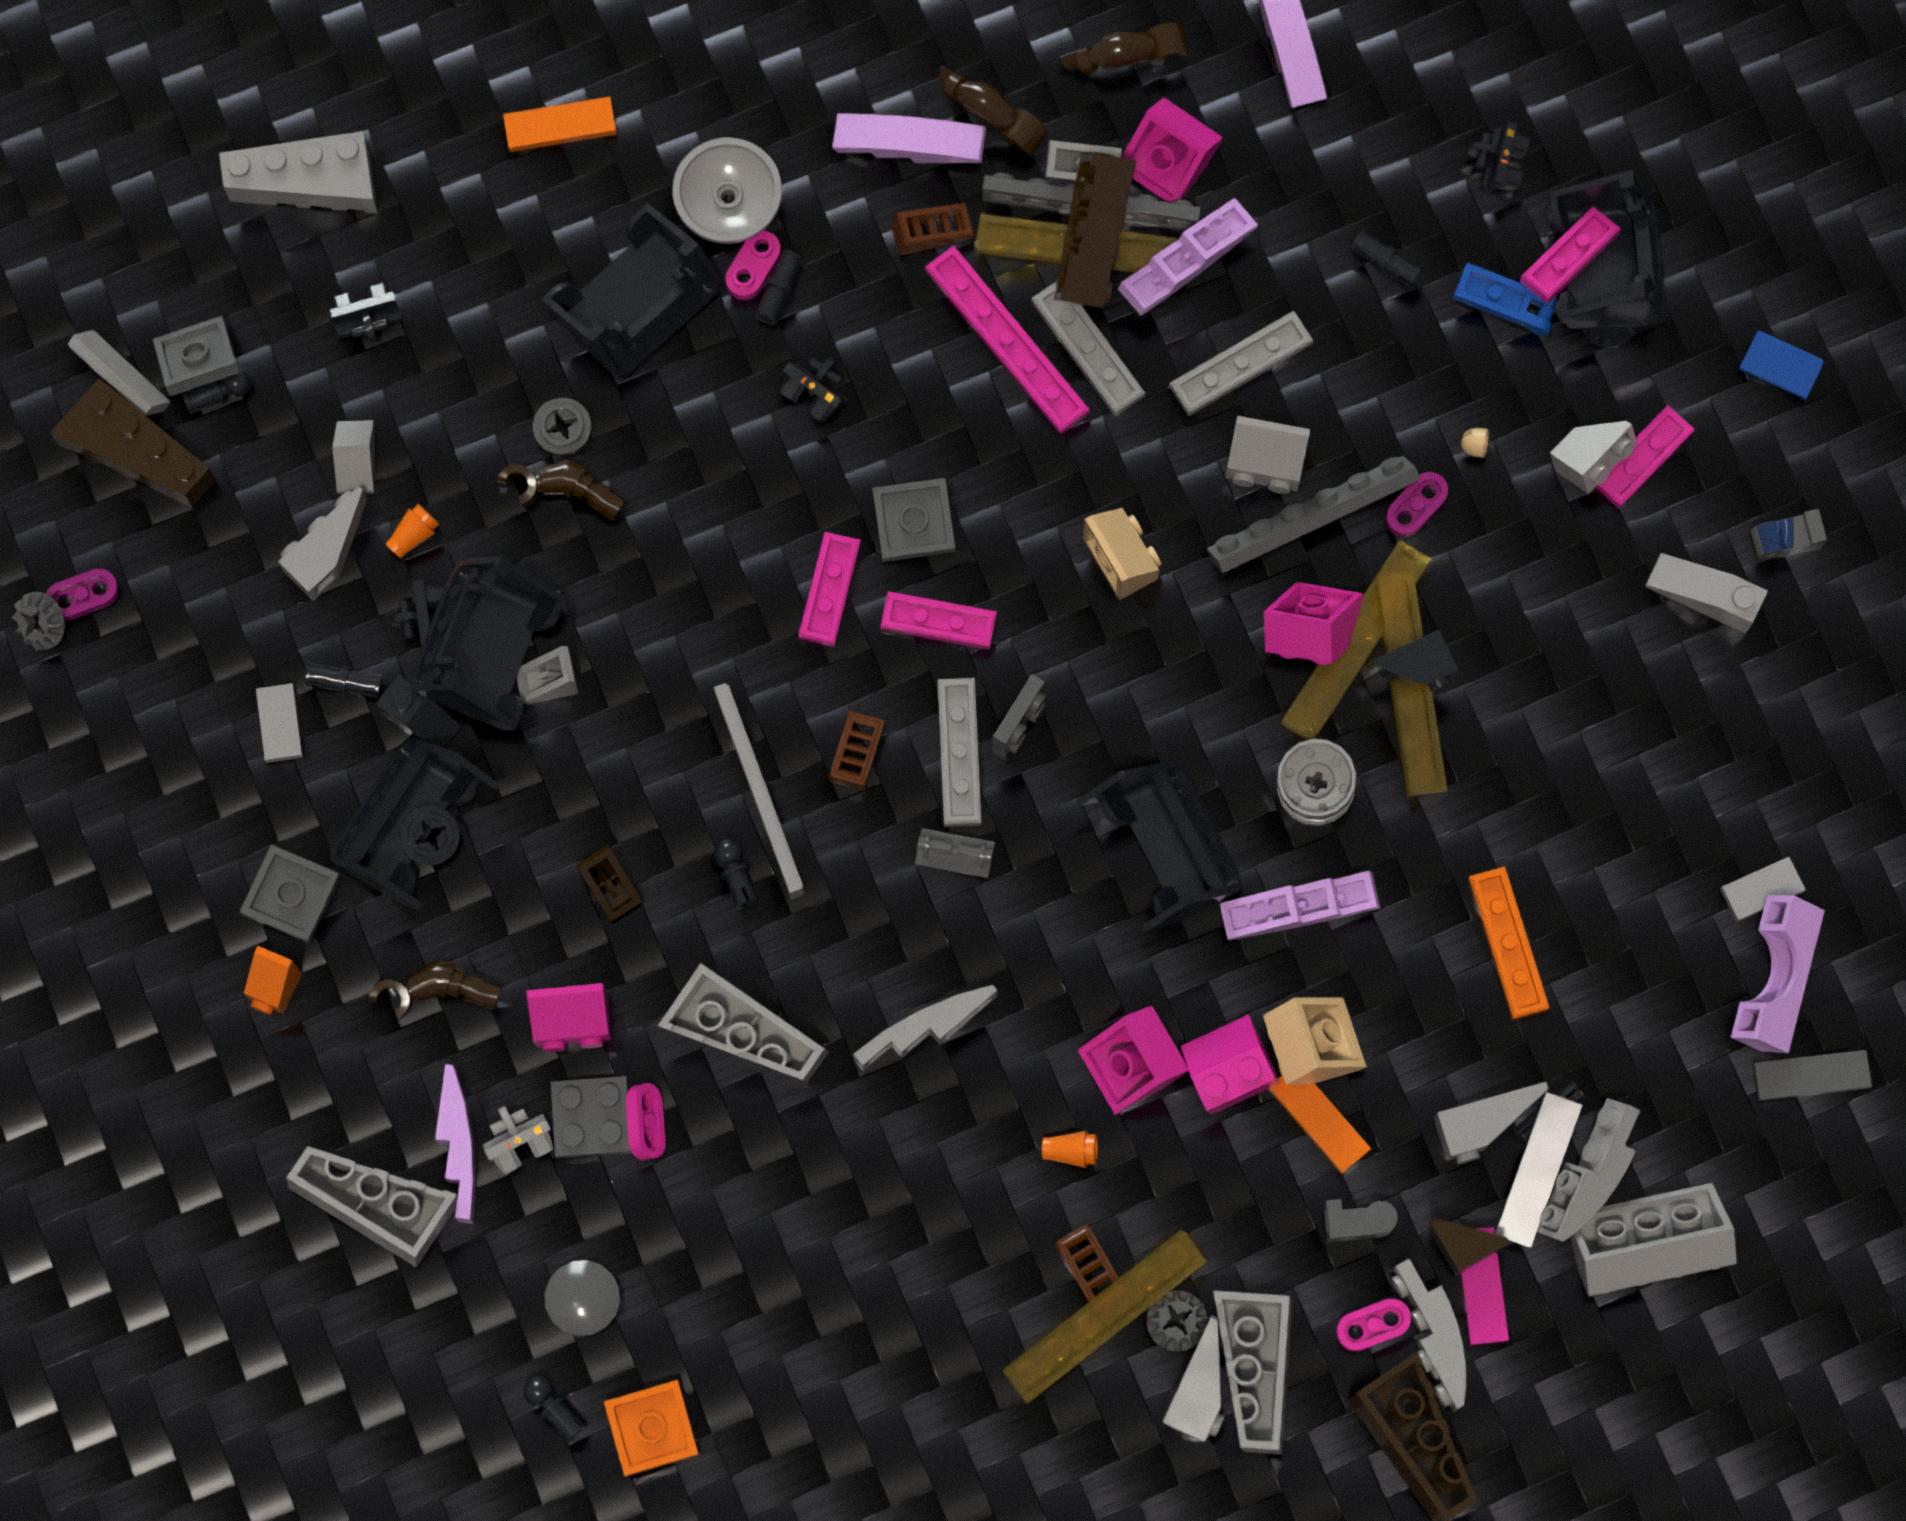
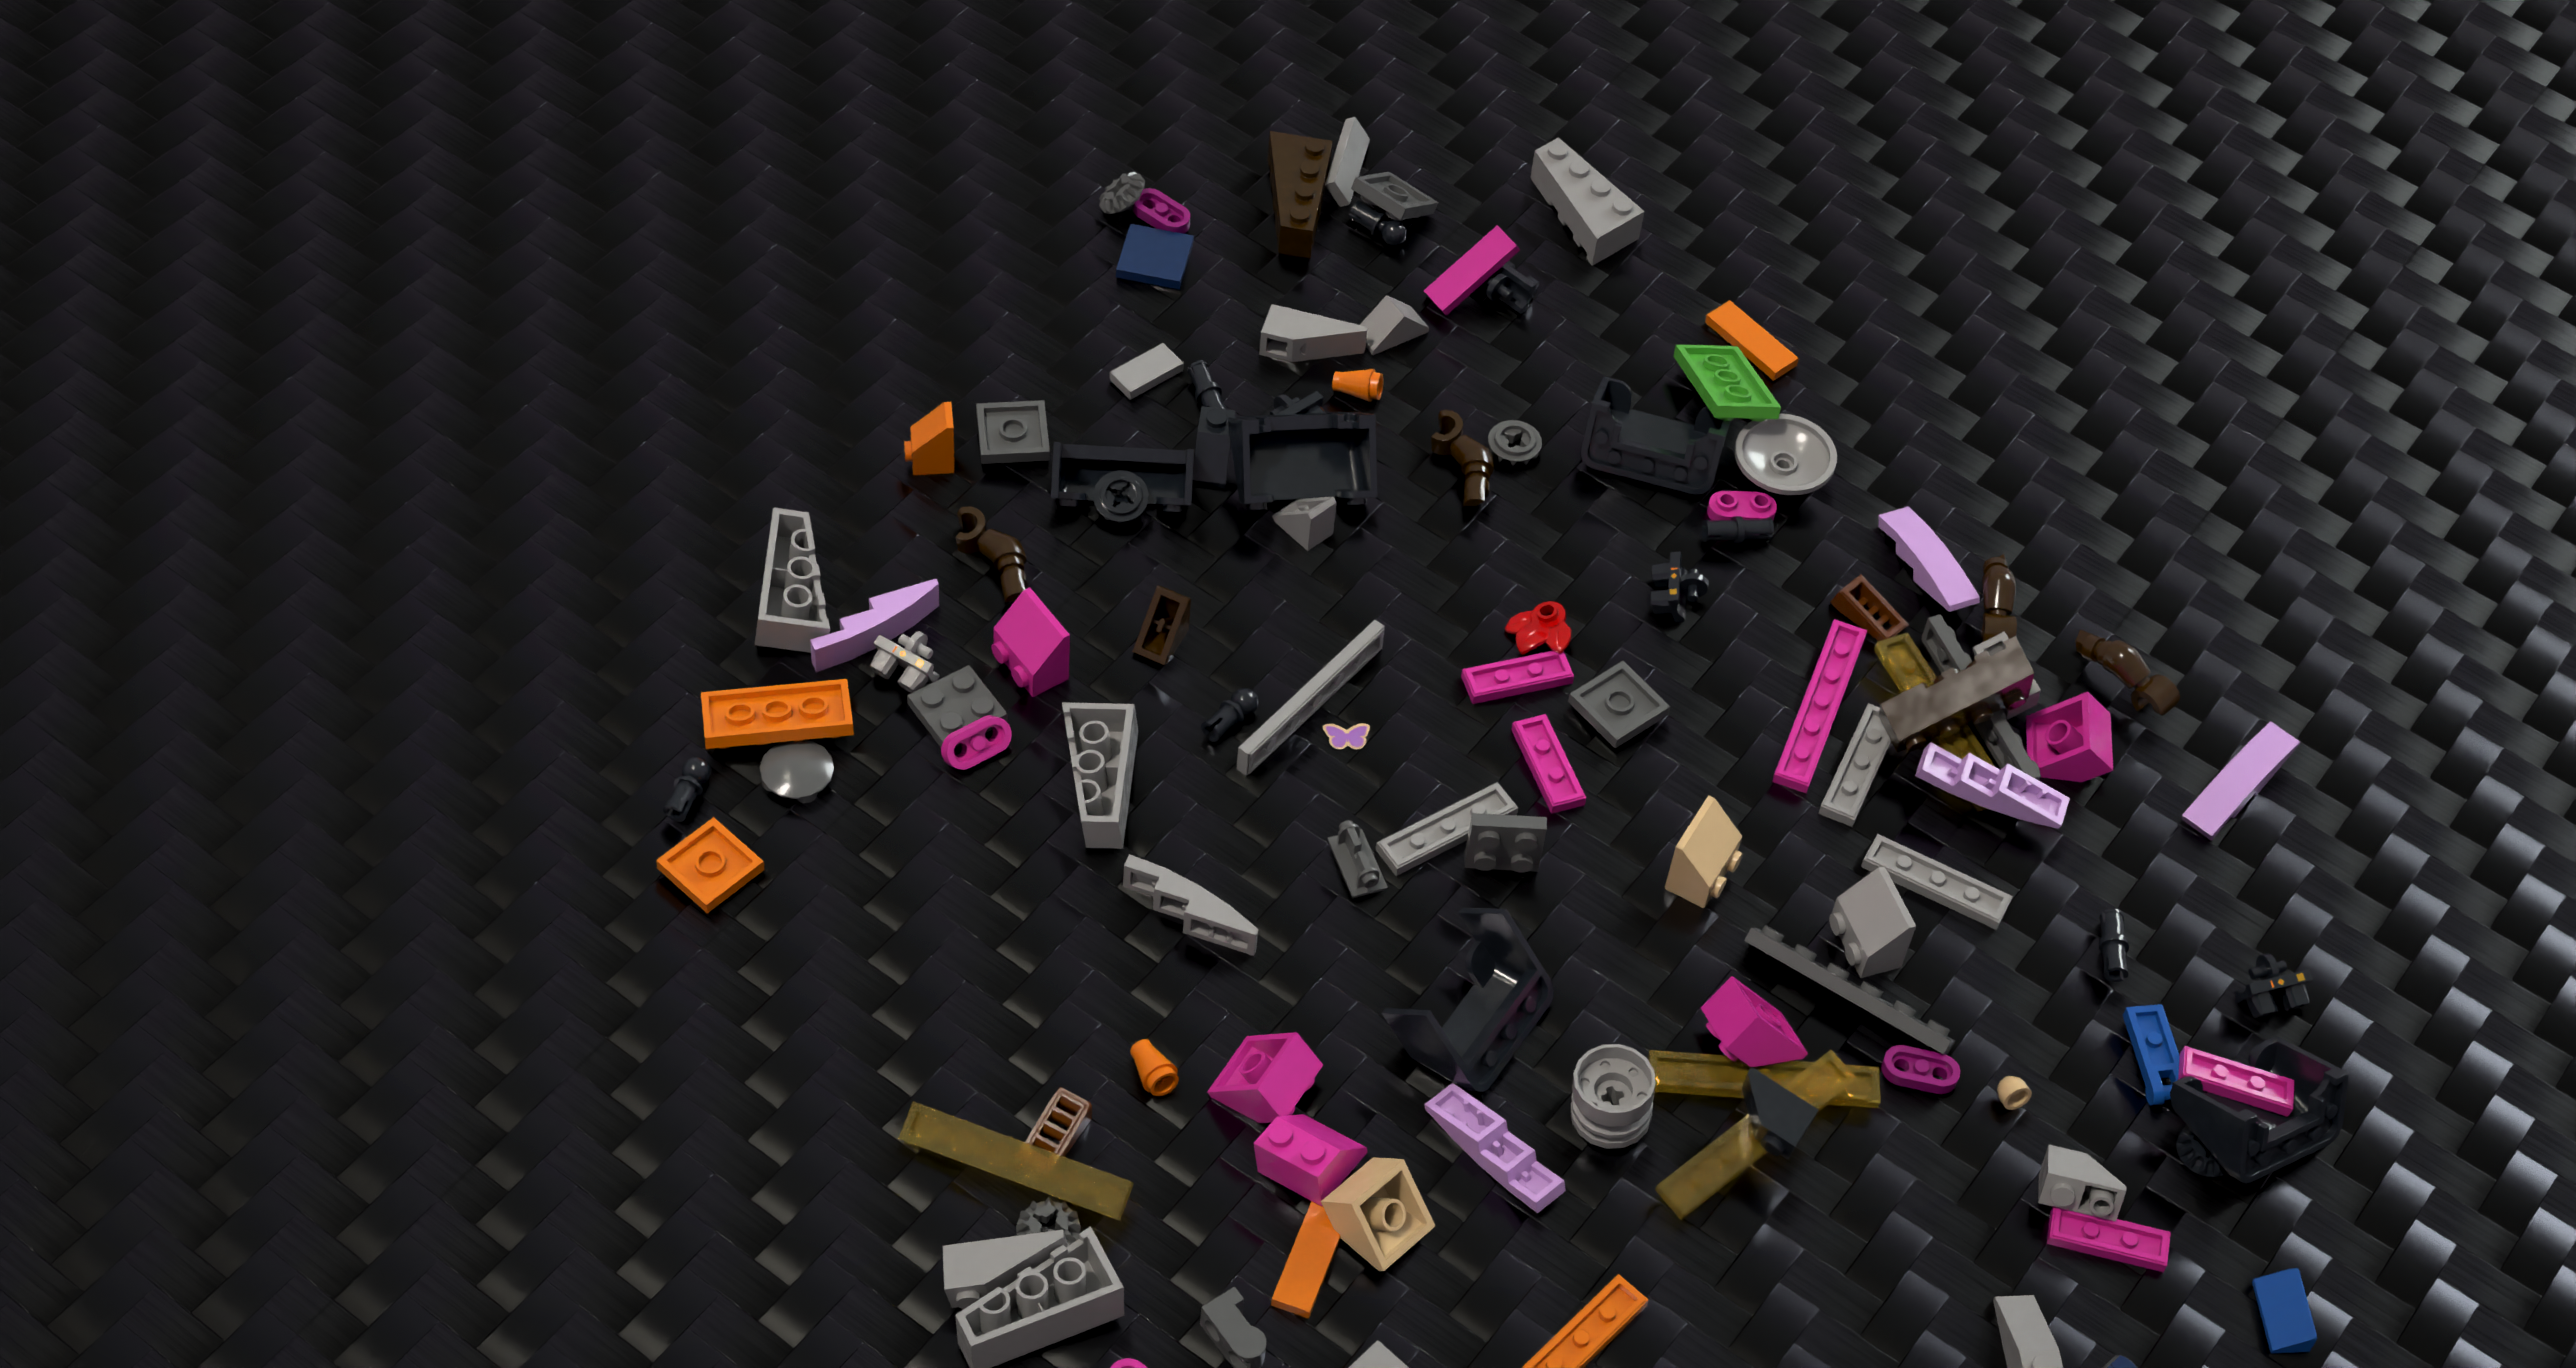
camera: 55 degrees right, 25 degrees down
reddish brown slope [829,711,885,791] -> none
none -> orange plate [701,679,854,749]
none -> dark blue tile [1116,224,1194,289]
none -> medium lavender sticker [1323,723,1370,750]
none -> dark pink tile [1424,225,1520,315]
none -> red plate [1505,601,1572,655]
none -> bright green plate [1673,344,1781,422]

